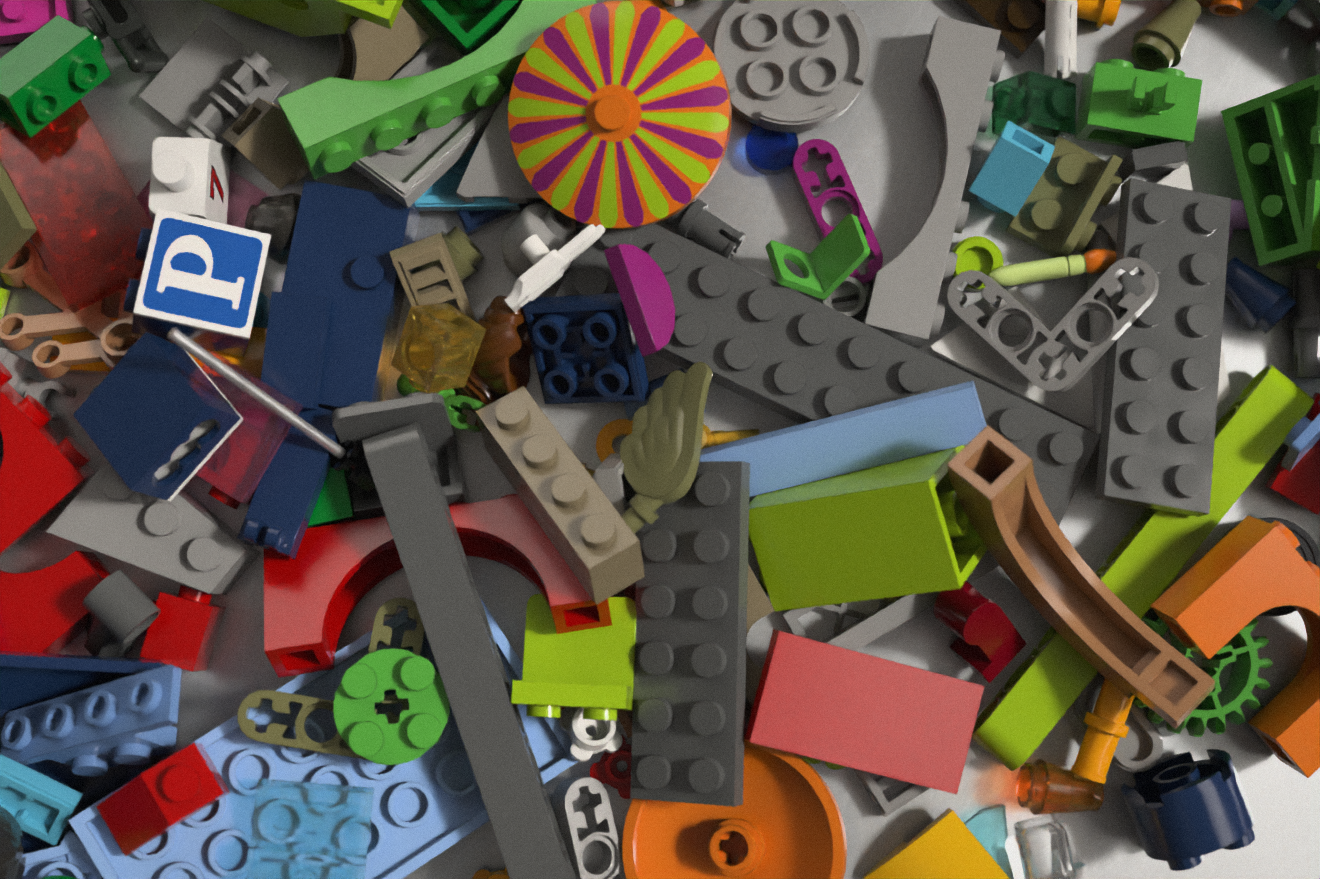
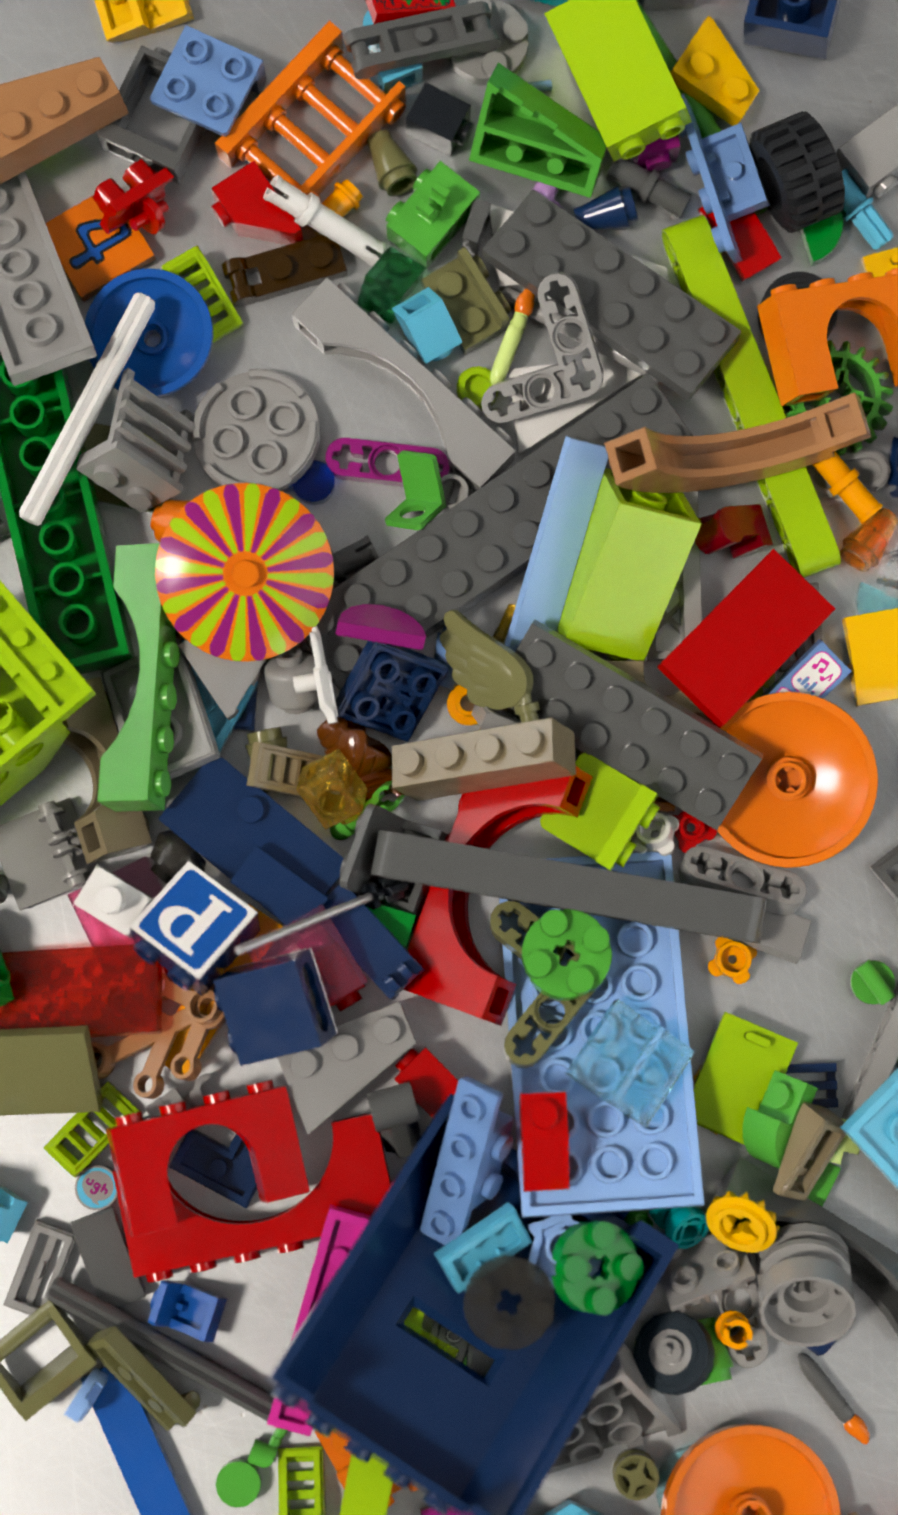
camera: 60 degrees left, 0 degrees up
none -> black brick [406,82,474,157]
none -> tile [760,639,852,698]

